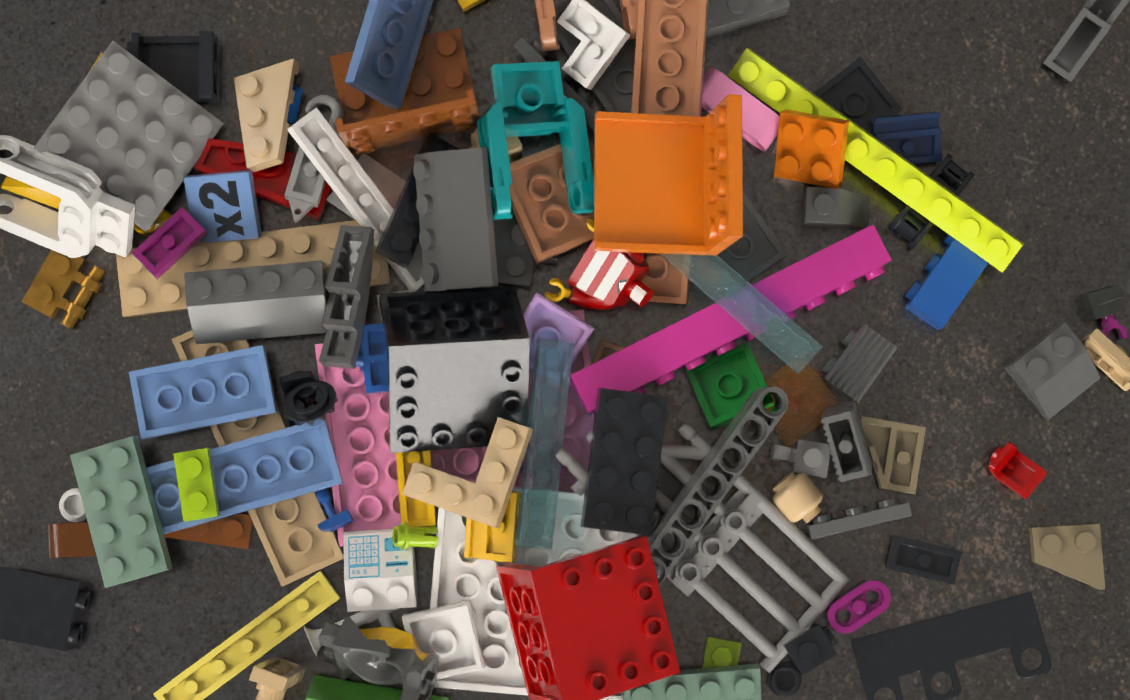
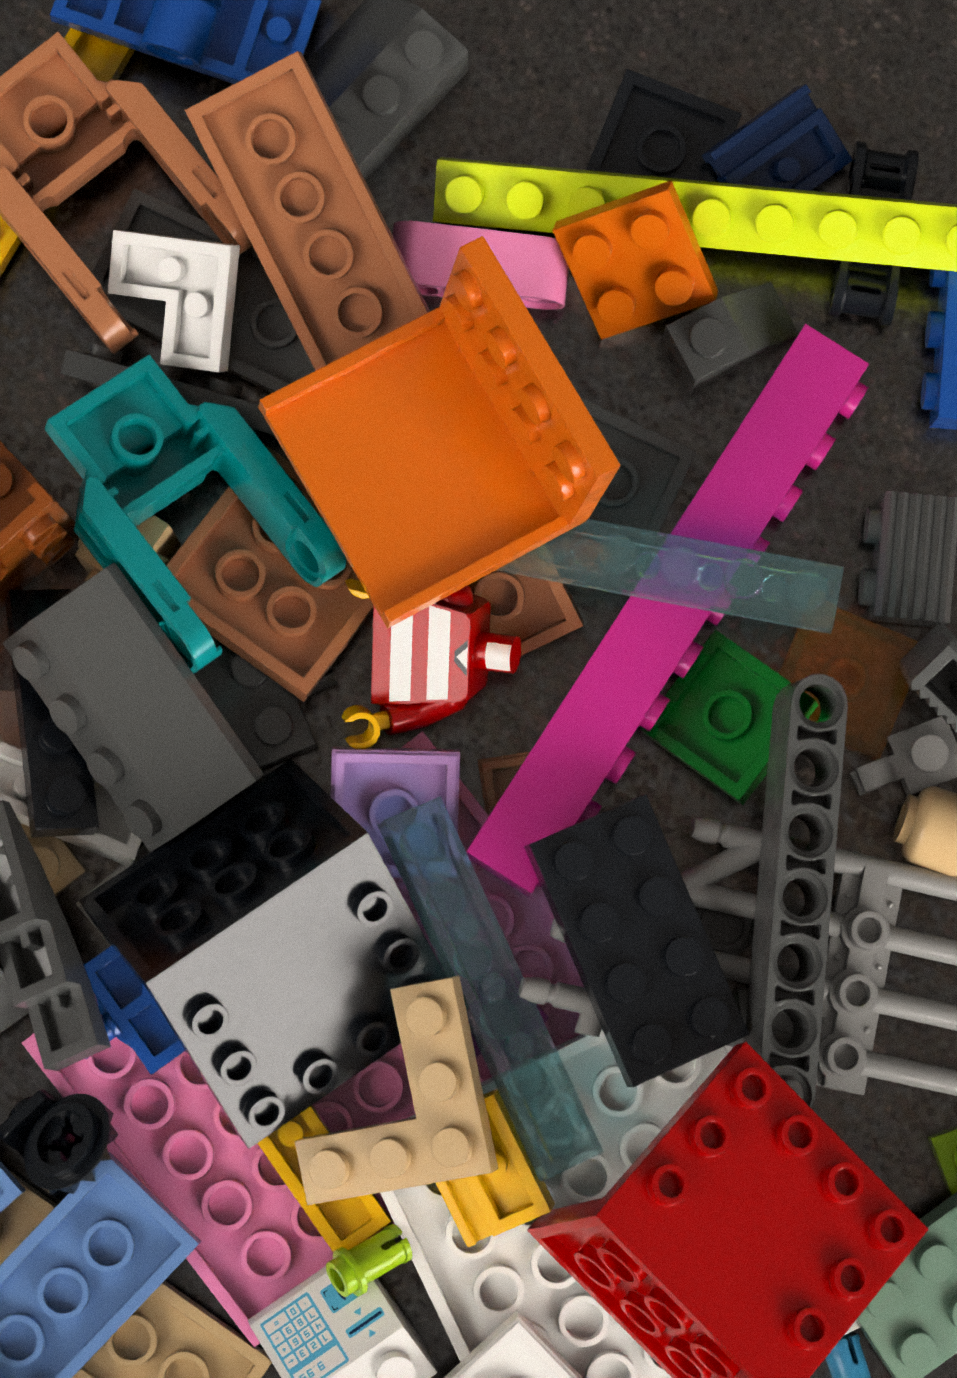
camera: 35 degrees left, 0 degrees up
blue piece [315,488,354,532] -> none

